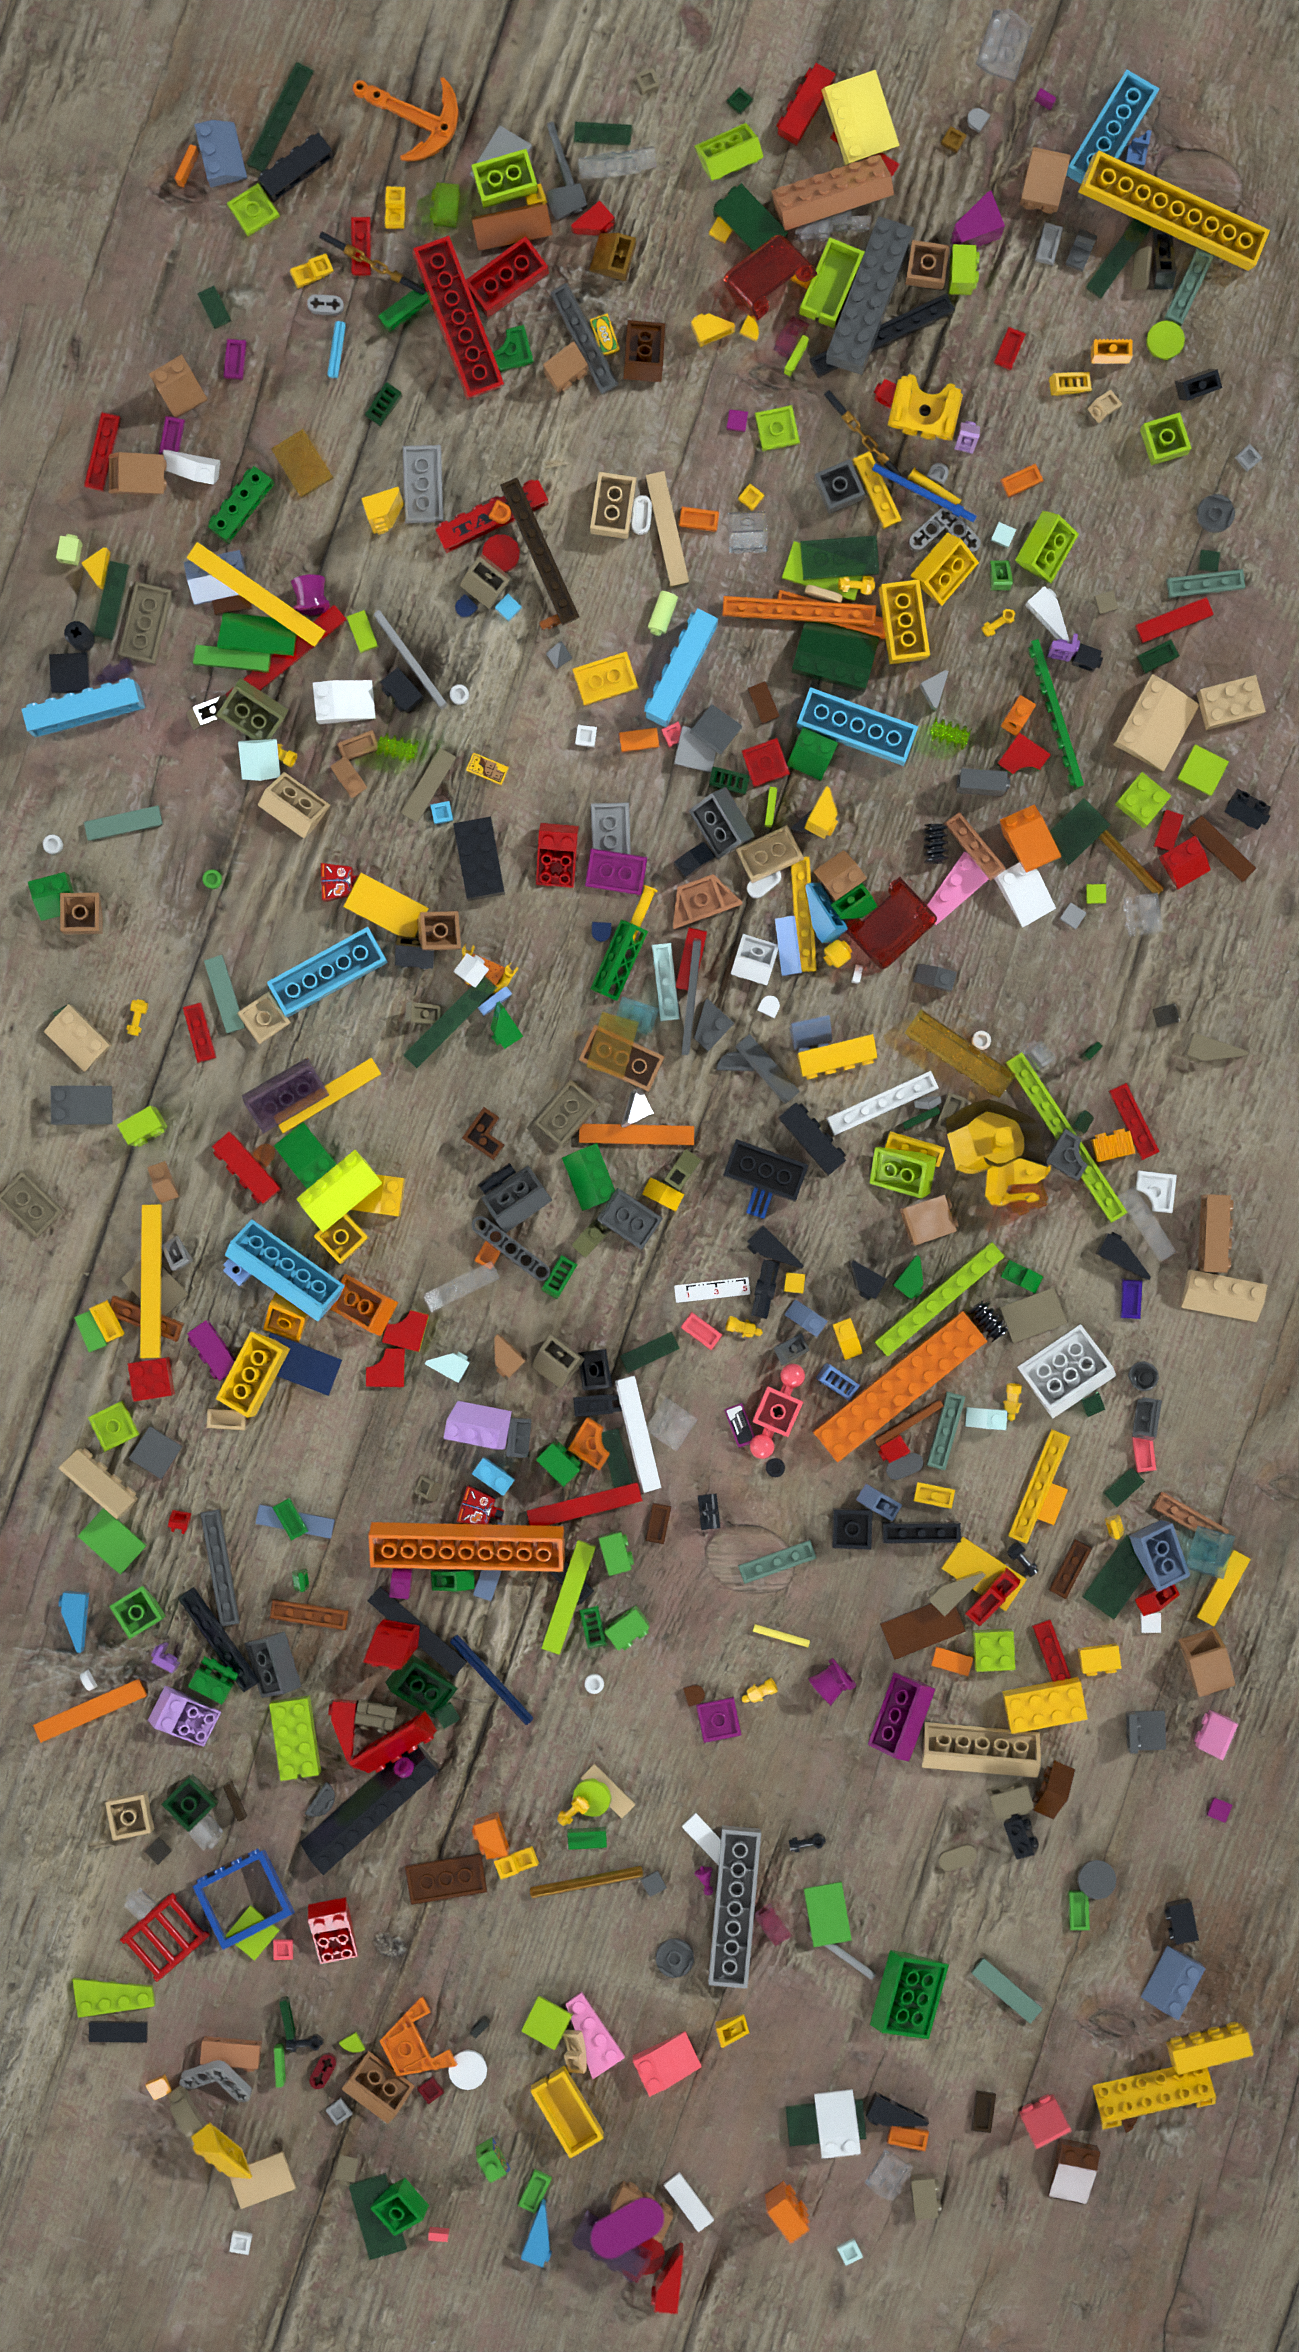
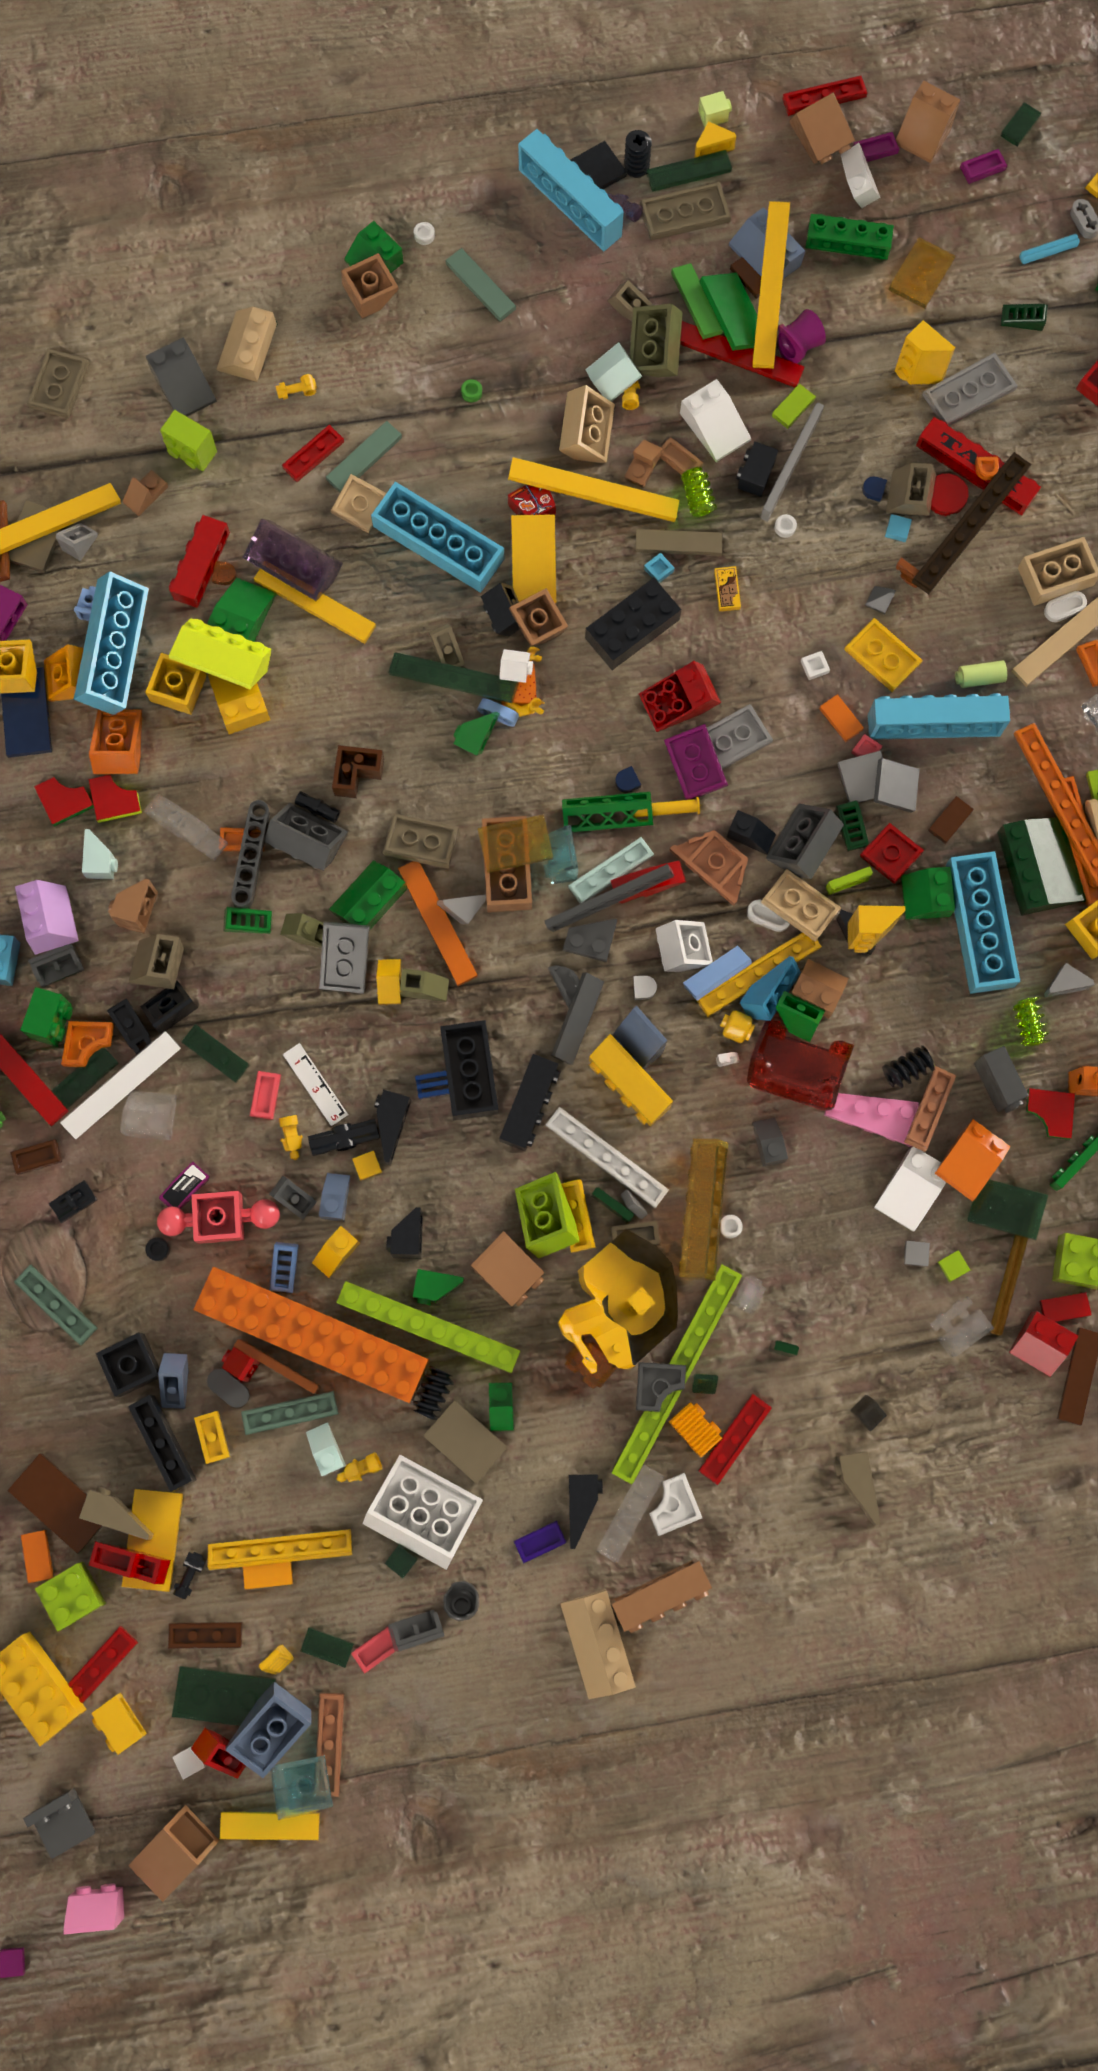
camera: 55 degrees right, 10 degrees down
none -> yellow tile [508,457,680,522]

